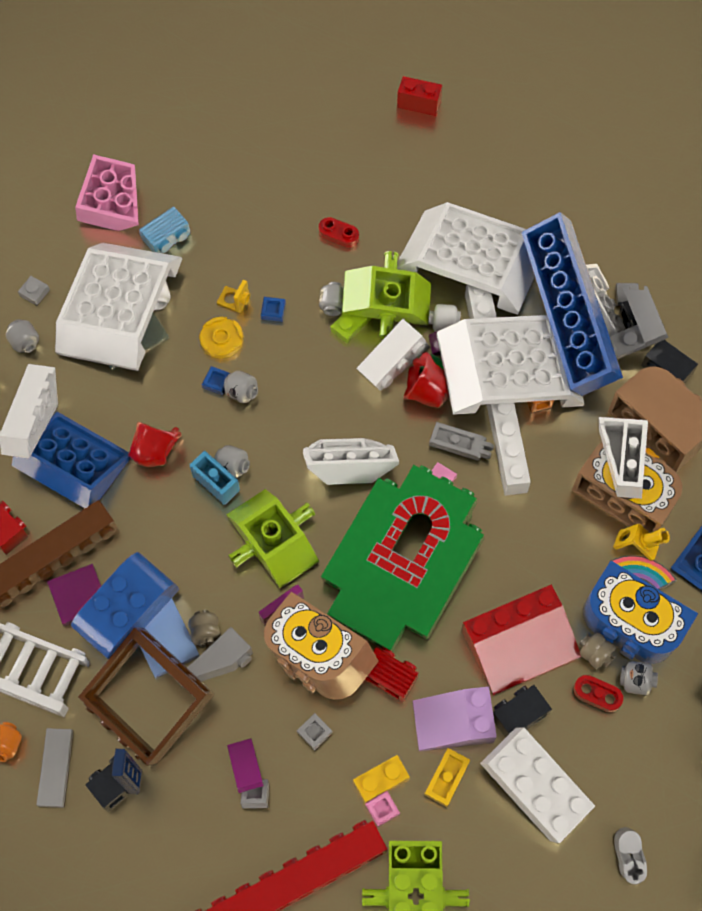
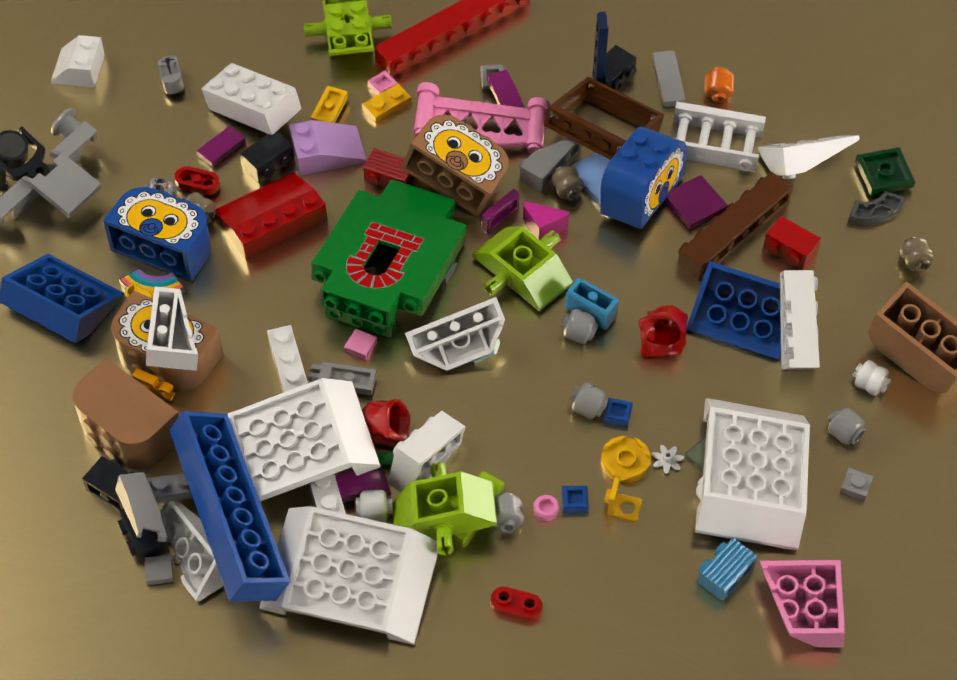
camera: 170 degrees right, 10 degrees down
none -> magenta tile [196,126,246,168]
none -> bright pink piece [414,82,550,154]
none -> dark pink slope [523,201,569,240]
none -> bright pink tile [533,495,559,522]
none -> white plant [651,445,684,474]

